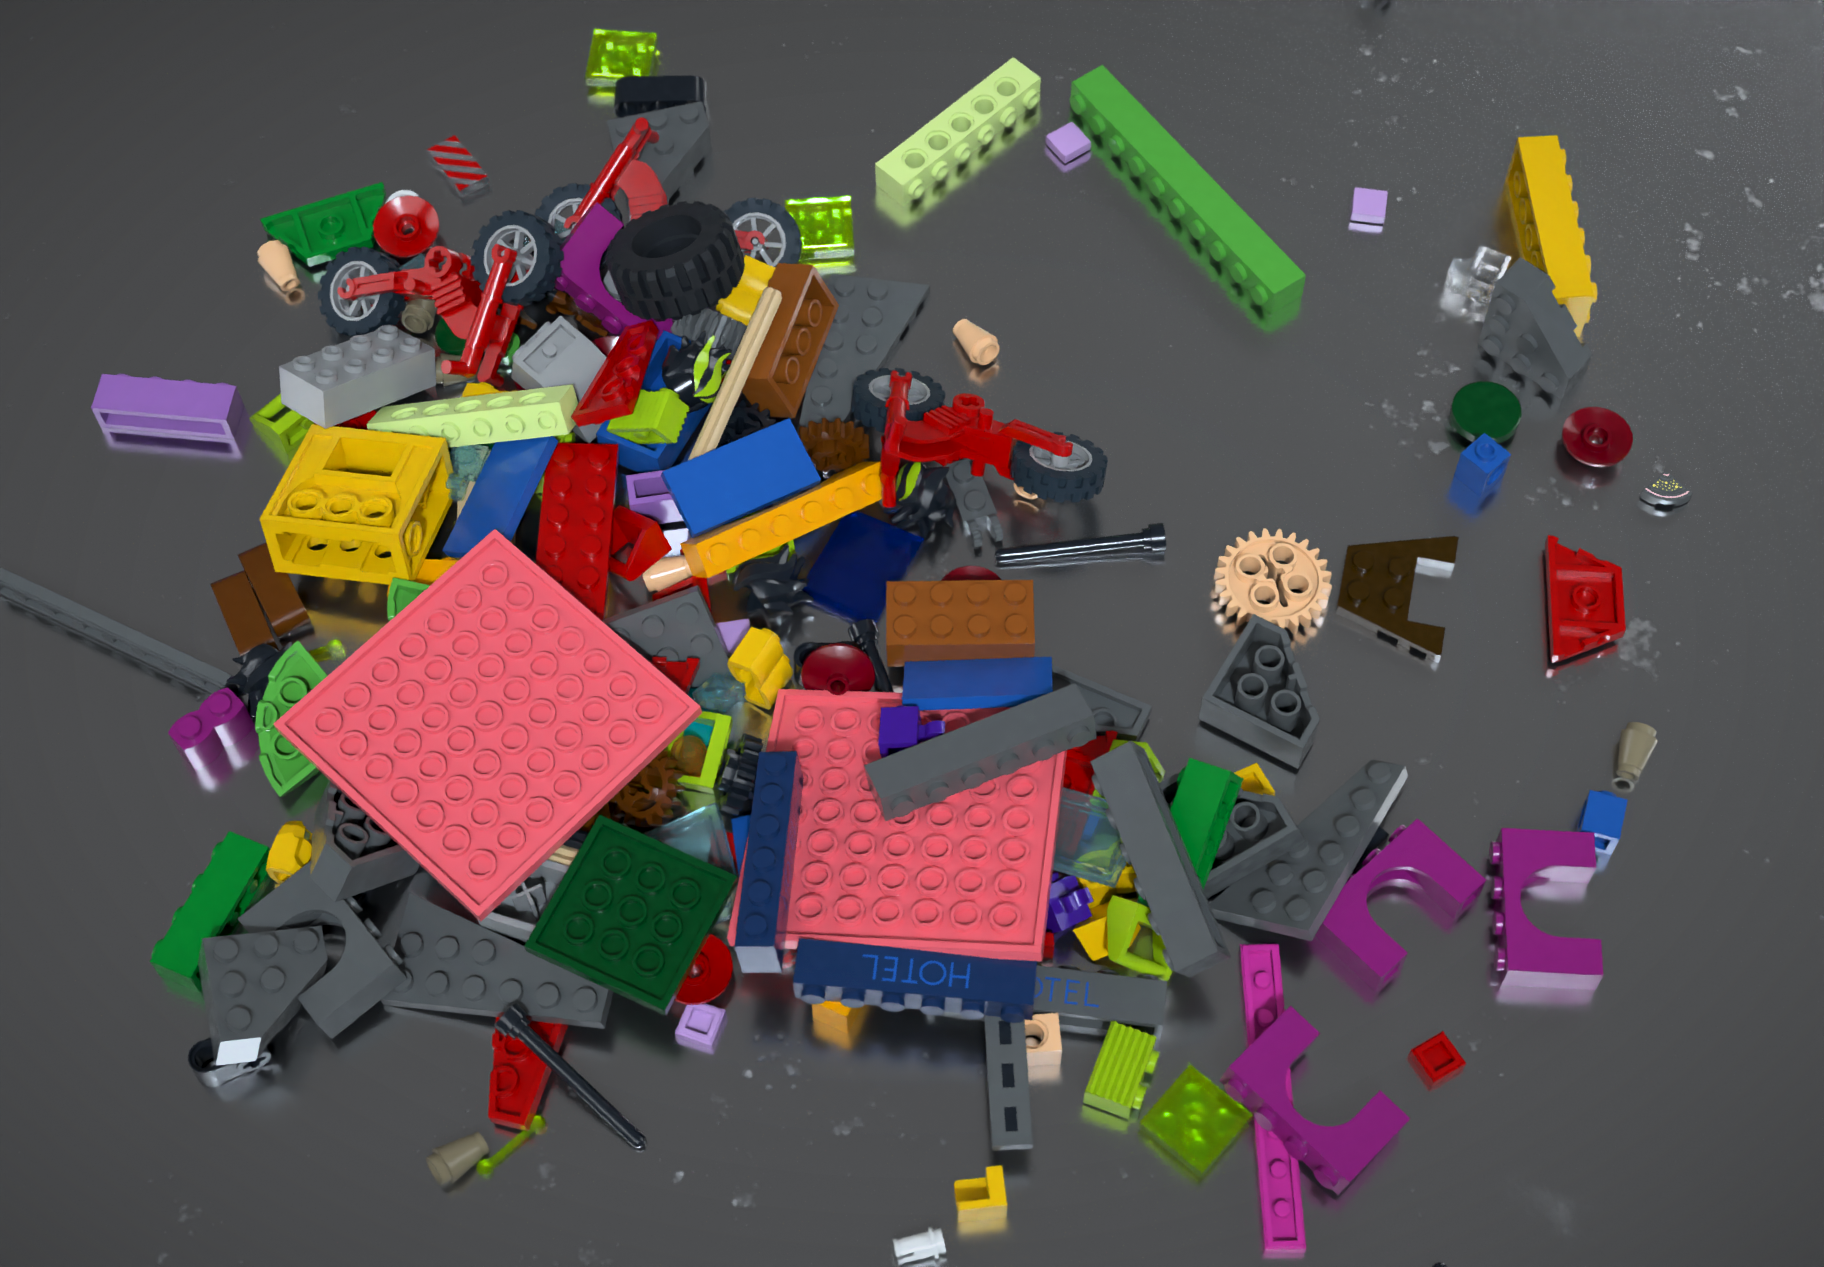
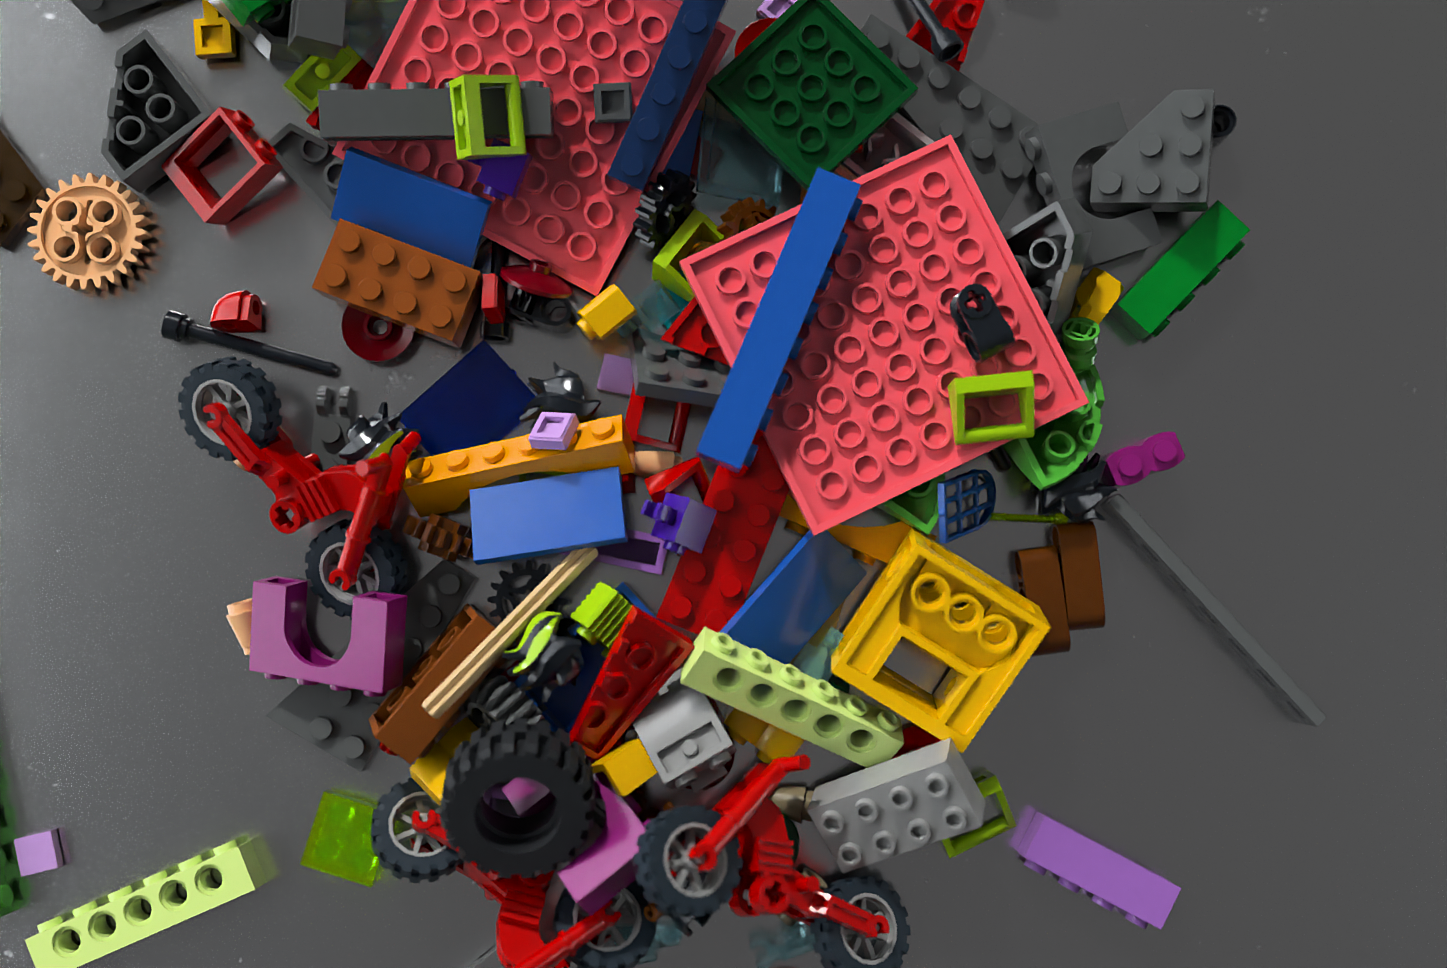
camera: 160 degrees left, 25 degrees up
none -> red window [161,107,284,225]
none -> red piece [210,290,262,333]
none -> magenta arch [249,576,407,697]
none -> lime tile [449,75,527,160]
none -> red tile [481,273,506,324]
none -> lavender tile [528,412,579,450]
none -> yellow panel [591,738,658,797]
none -> dark grey tile [593,82,633,124]
none -> dark purple brick [641,492,717,556]
none -> blue brick [696,167,863,474]
none -> blue window [937,469,996,544]
none -> lime tile [948,370,1034,445]
none -> black piece [949,284,1015,363]
none -> bright green wheel [1060,317,1100,369]

